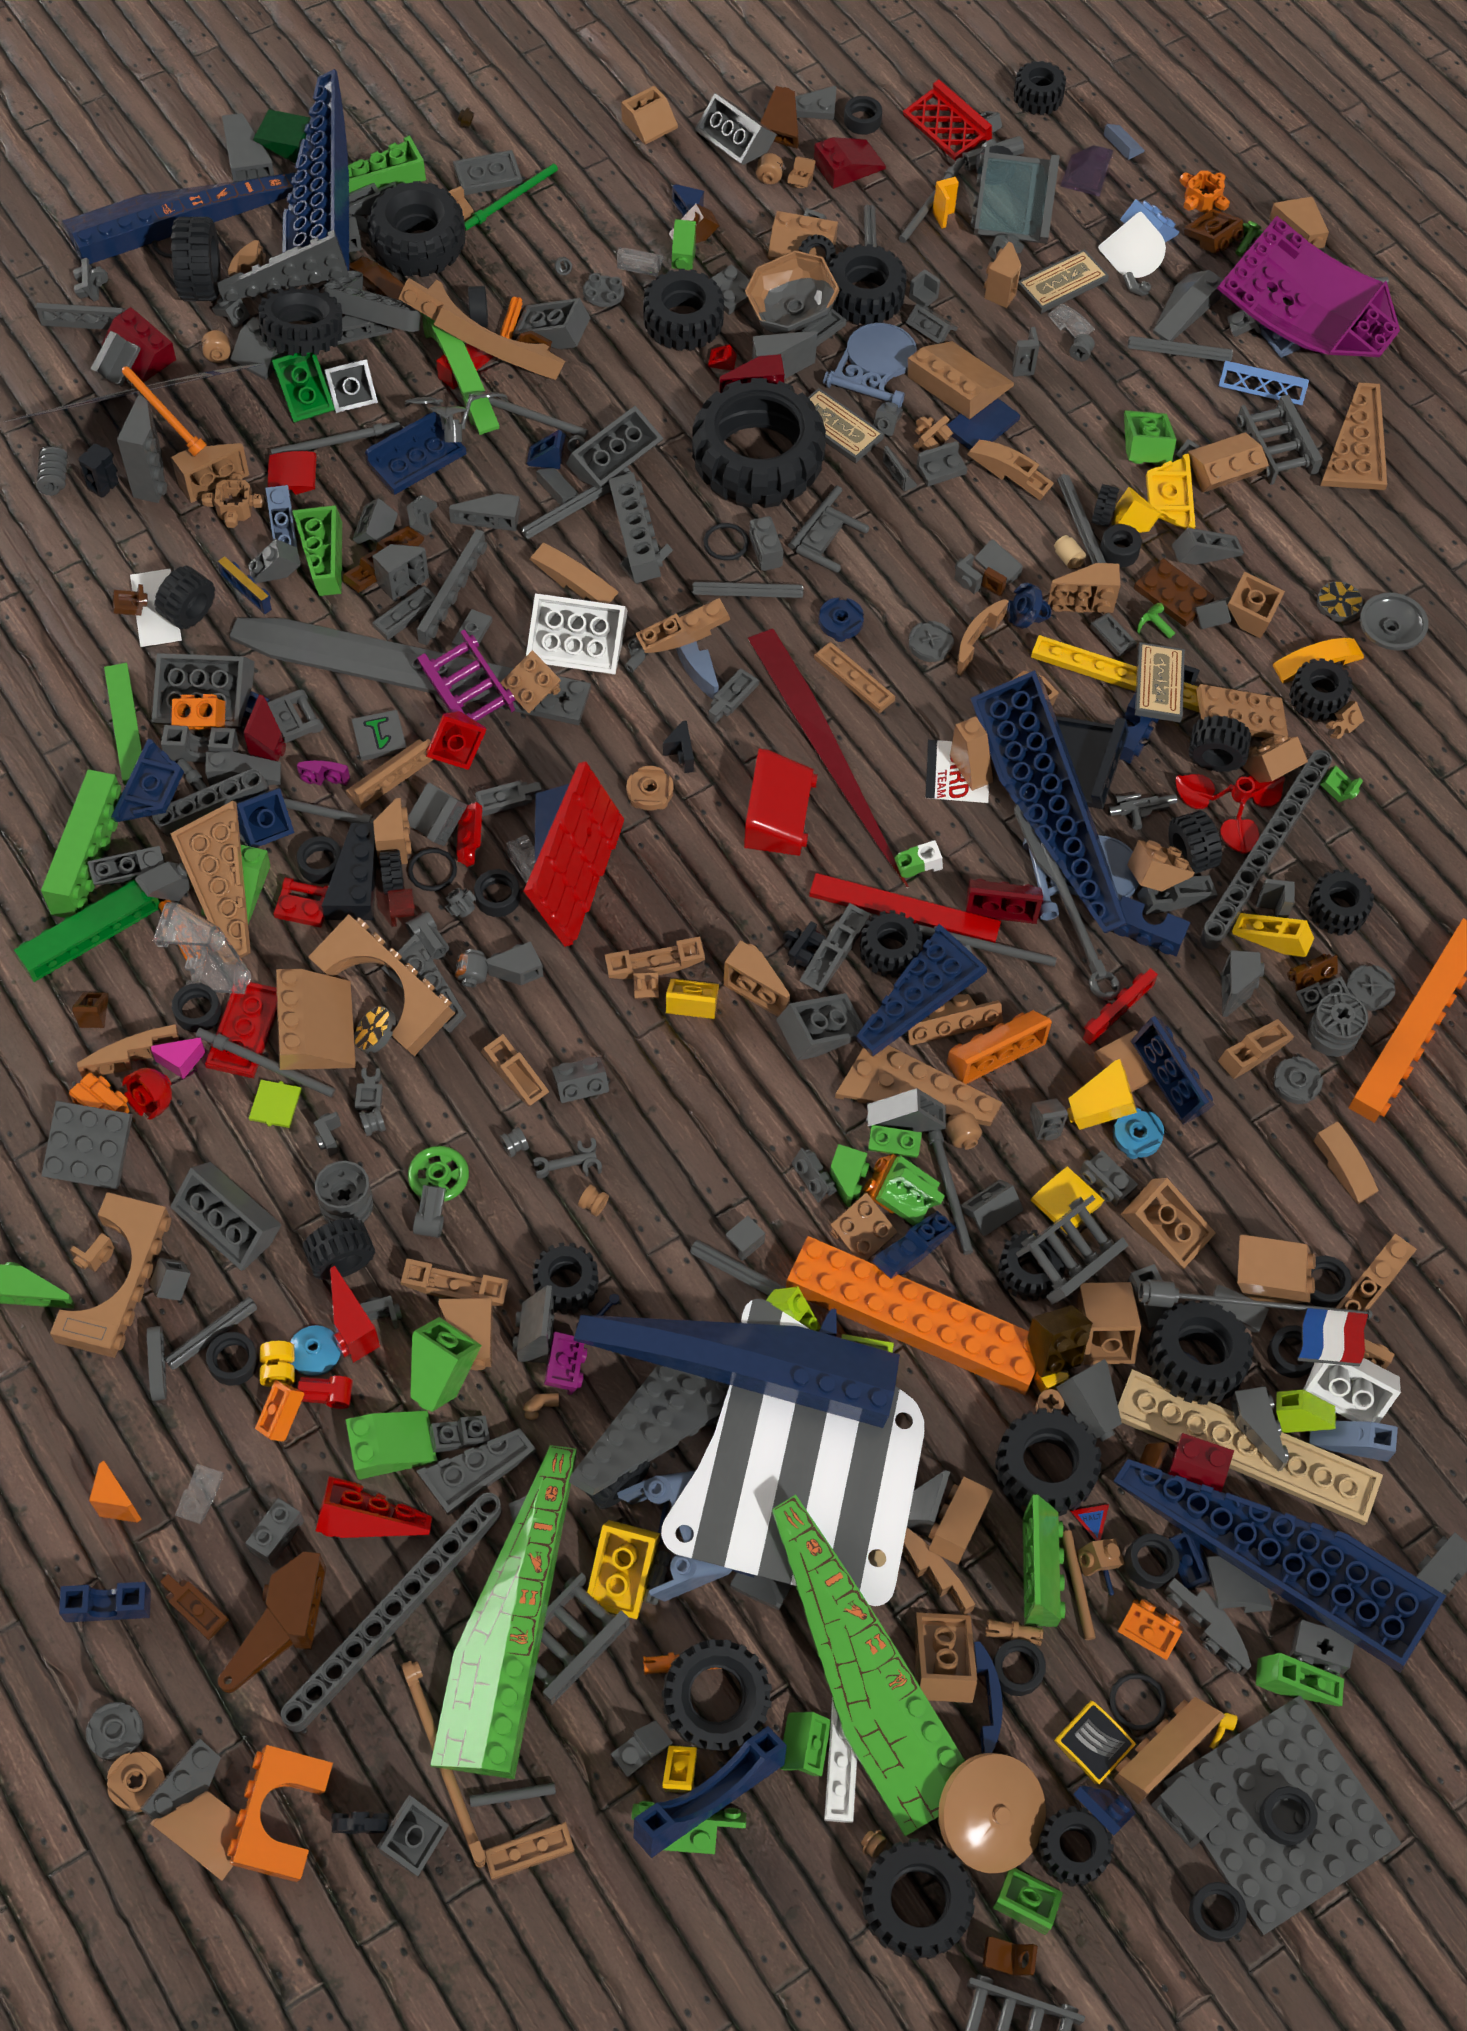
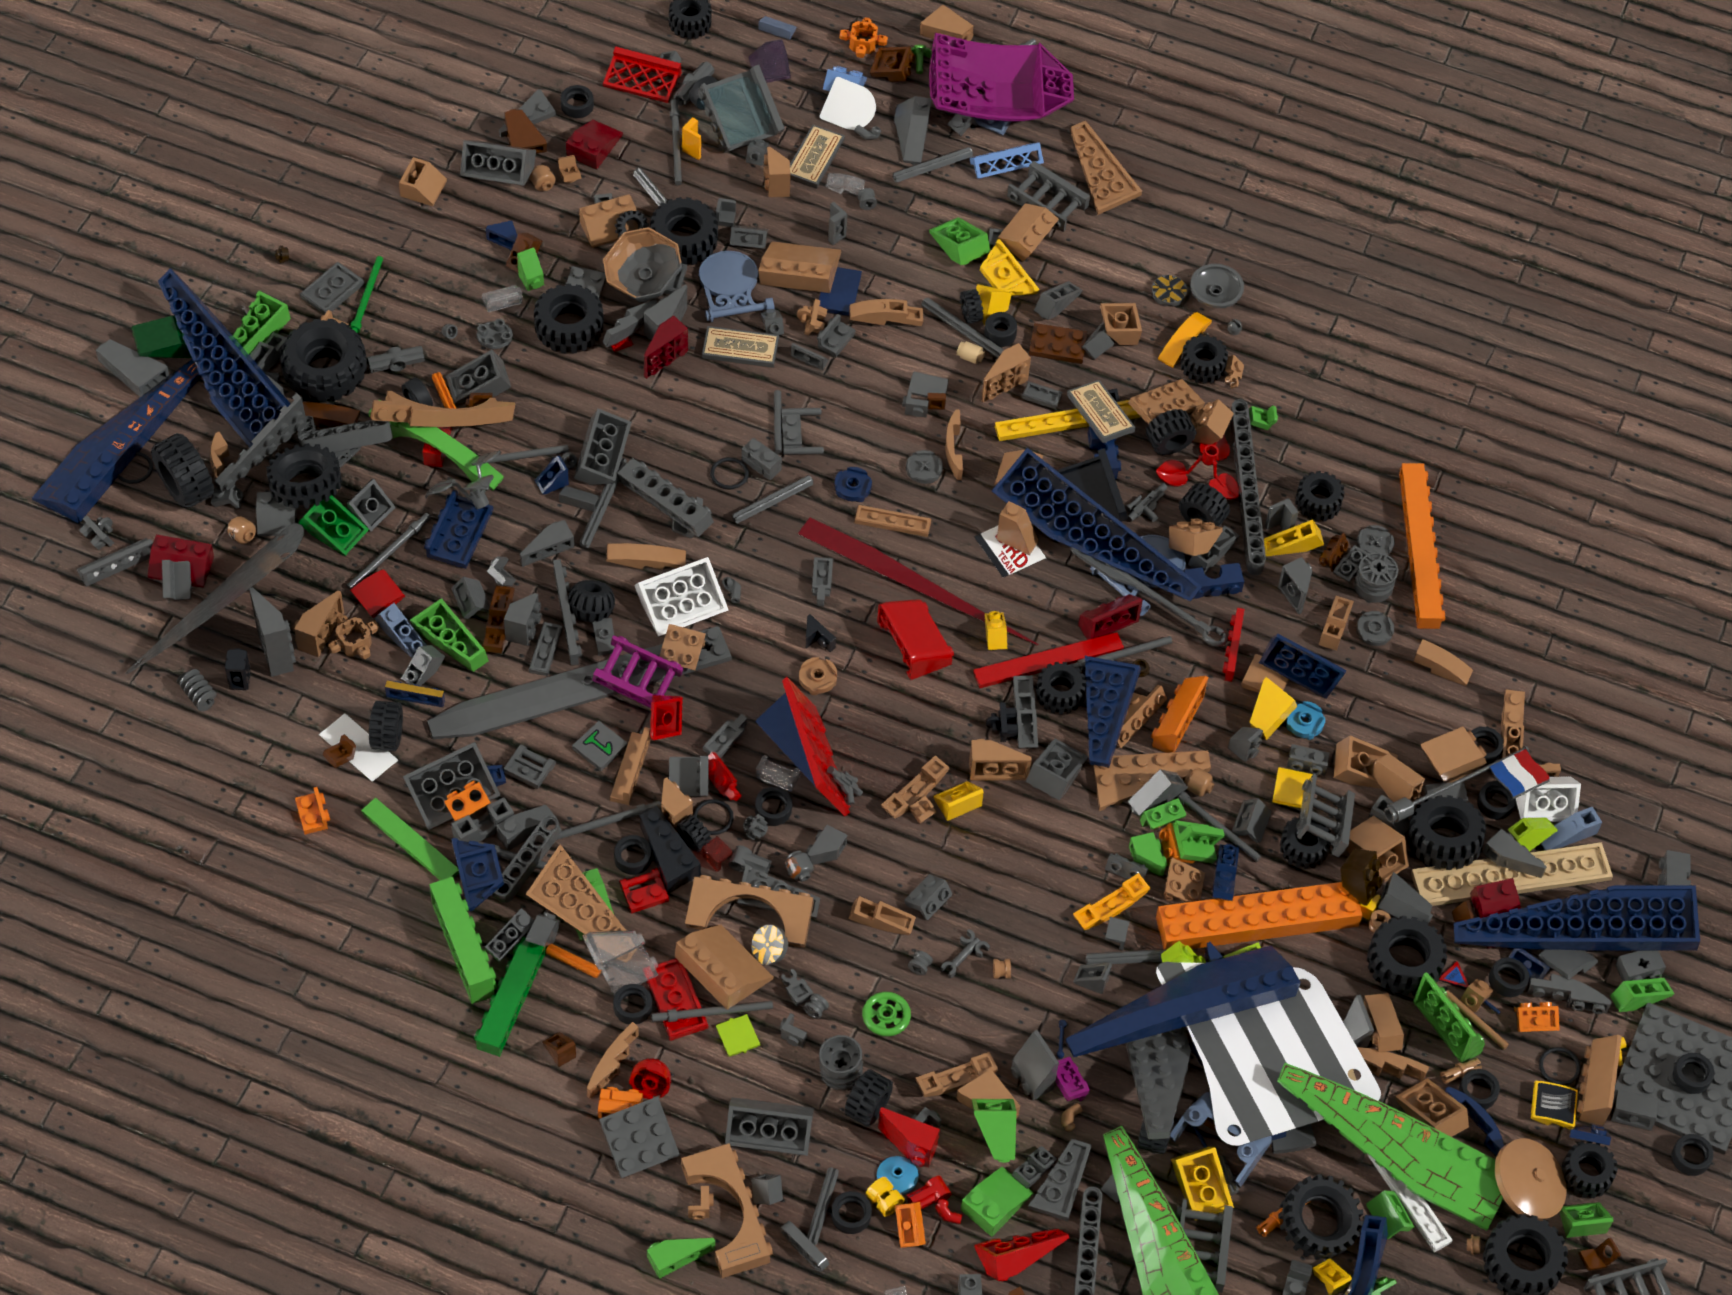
camera: 35 degrees left, 5 degrees down
orange piece [122,366,207,456] -> none
dark pink slope [151,1037,205,1079] -> none
dark blue slope [237,788,295,848] -> none
dark red slope [244,694,286,762] -> none
magenta slope [297,760,350,786] -> none
dark grey piece [413,1185,446,1238] -> none
black tyre [533,1242,599,1315] -> none
medium nougat slope [635,598,730,653] -> none
sand blue slope [676,642,719,699] -> none
black tyre [692,378,826,508] -> none
leg [895,840,943,878] -> none
dark blue tile [1007,583,1052,629] -> none
bright green plant [1137,603,1175,639] -> none
none -> orange bracket [295,787,330,835]
none -> dark grey piece [367,346,425,373]
none -> black wheel [568,580,615,623]
none -> dark grey slope [603,300,657,347]
none -> dark grey piece [827,766,863,805]
none -> red arm [935,1199,963,1224]
none -> yellow slope [985,611,1007,650]
none -> light orange slope [1073,873,1150,930]
none -> dark grey slope [1073,963,1112,994]
none -> dark brown plate [1132,659,1150,677]
none -> dark grey hinge [1227,319,1242,335]
none -> medium nougat slope [1372,753,1425,809]

